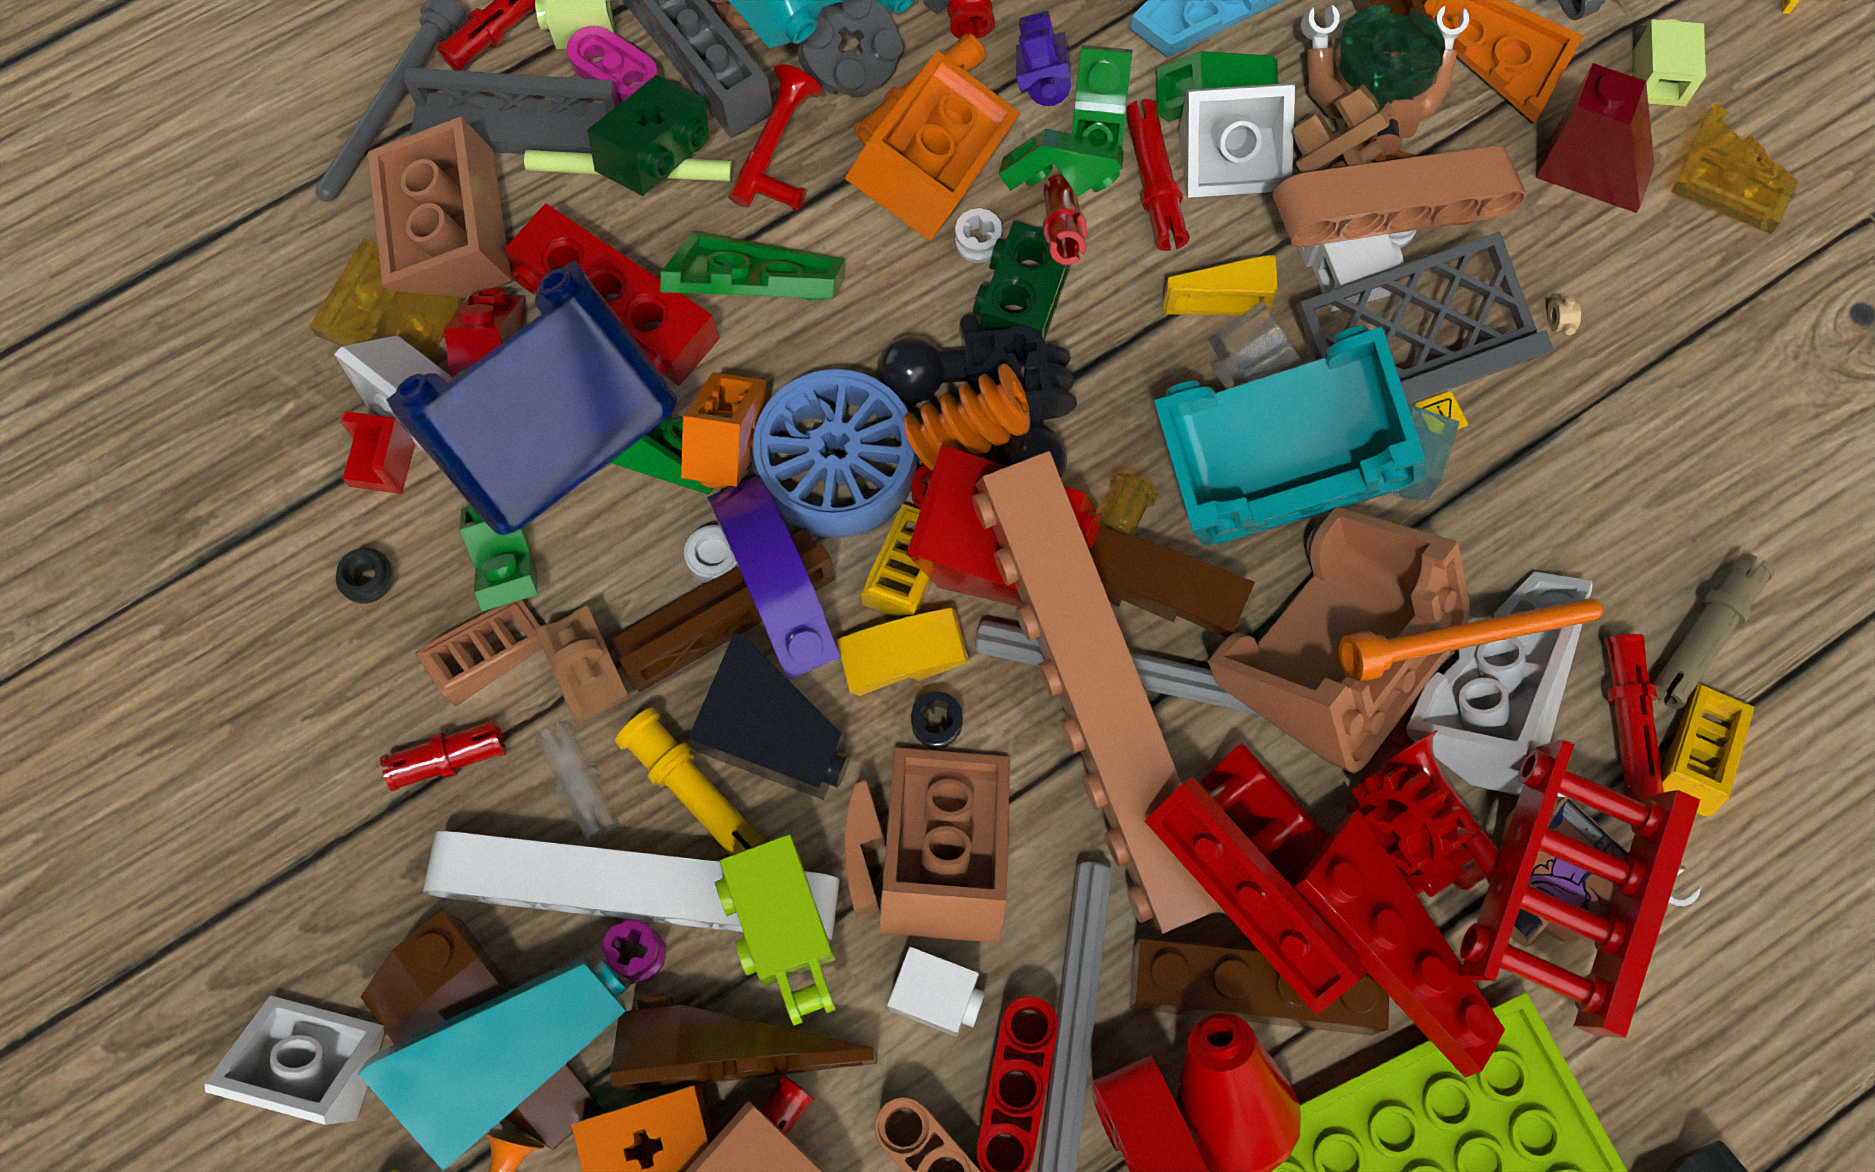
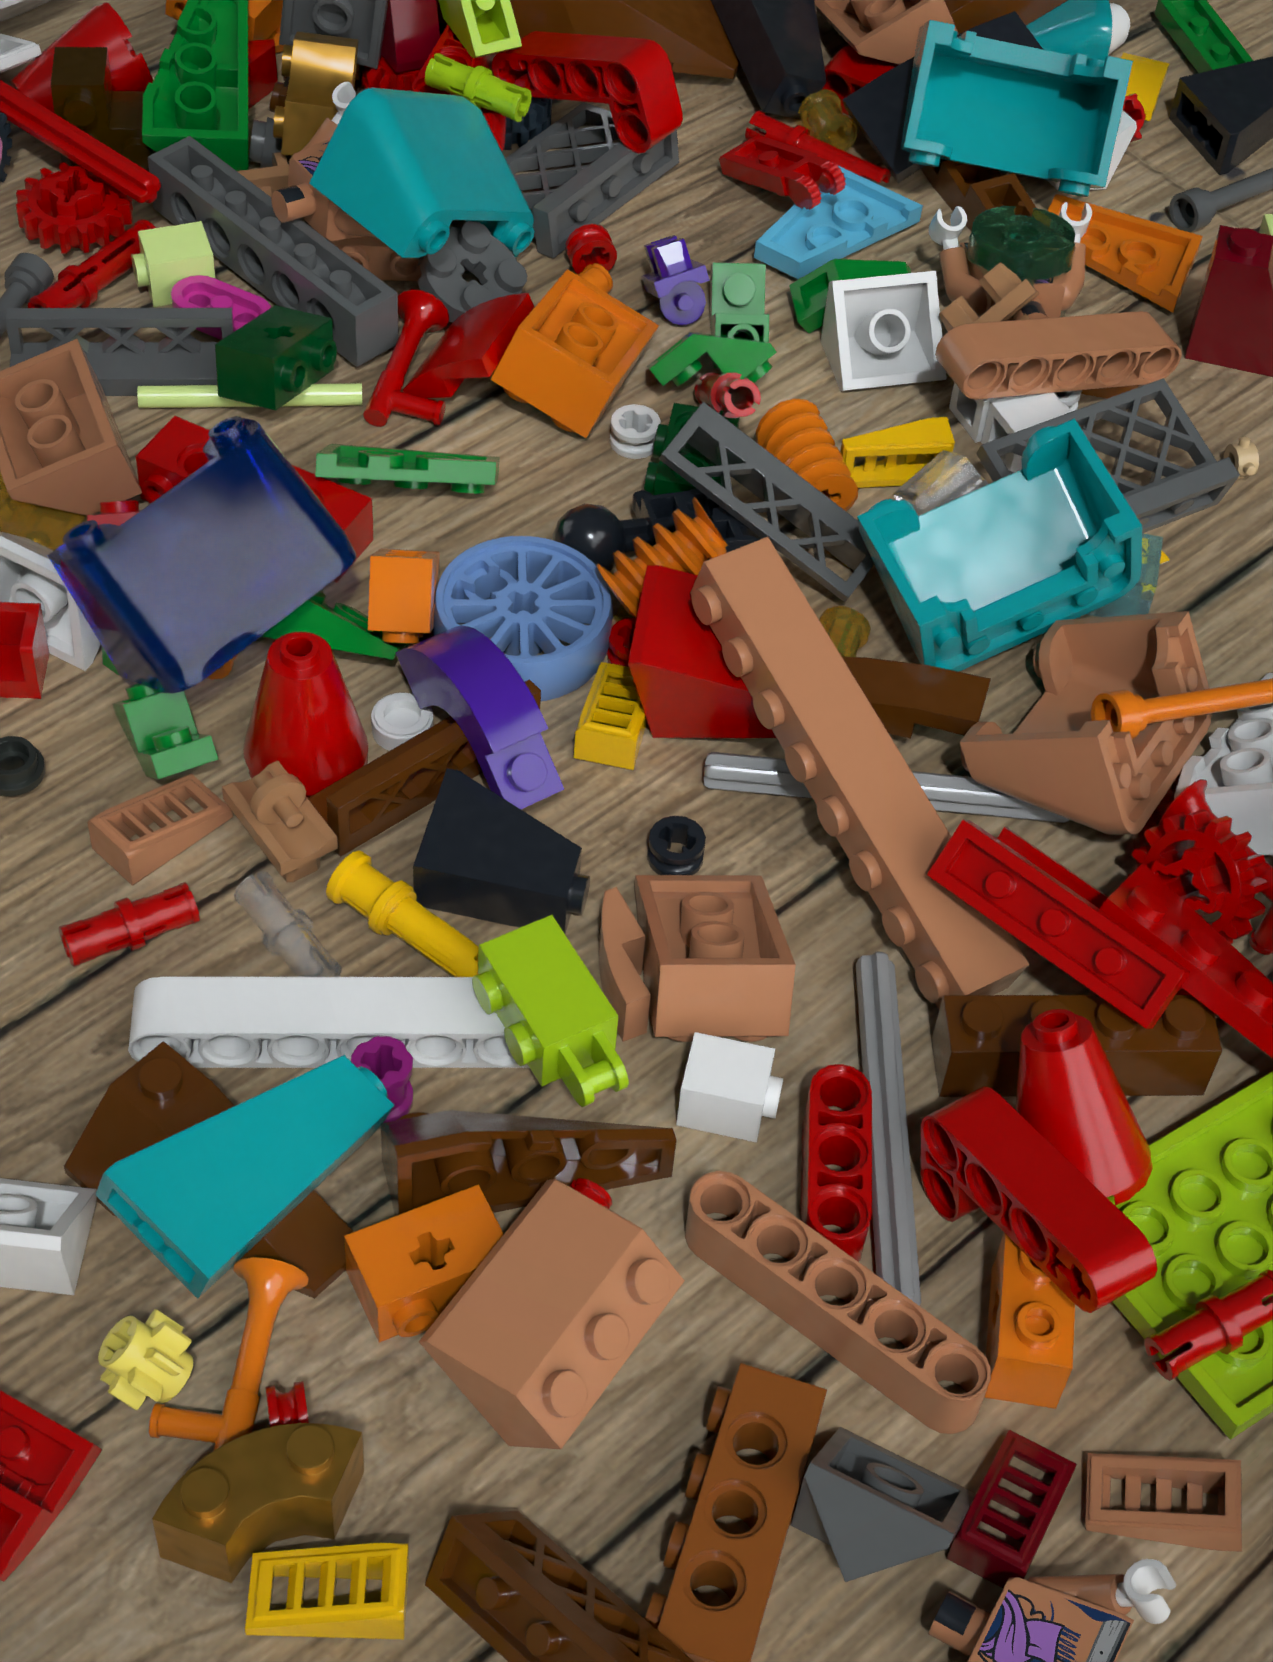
camera: 15 degrees left, 20 degrees down
yellow slope [837,608,970,696] -> none
red pin [1126,99,1190,251] -> none
none -> red cone [243,632,368,798]
none -> red slope [402,293,535,398]
none -> dark grey fence [659,402,874,602]
none -> orange piece [756,399,859,511]

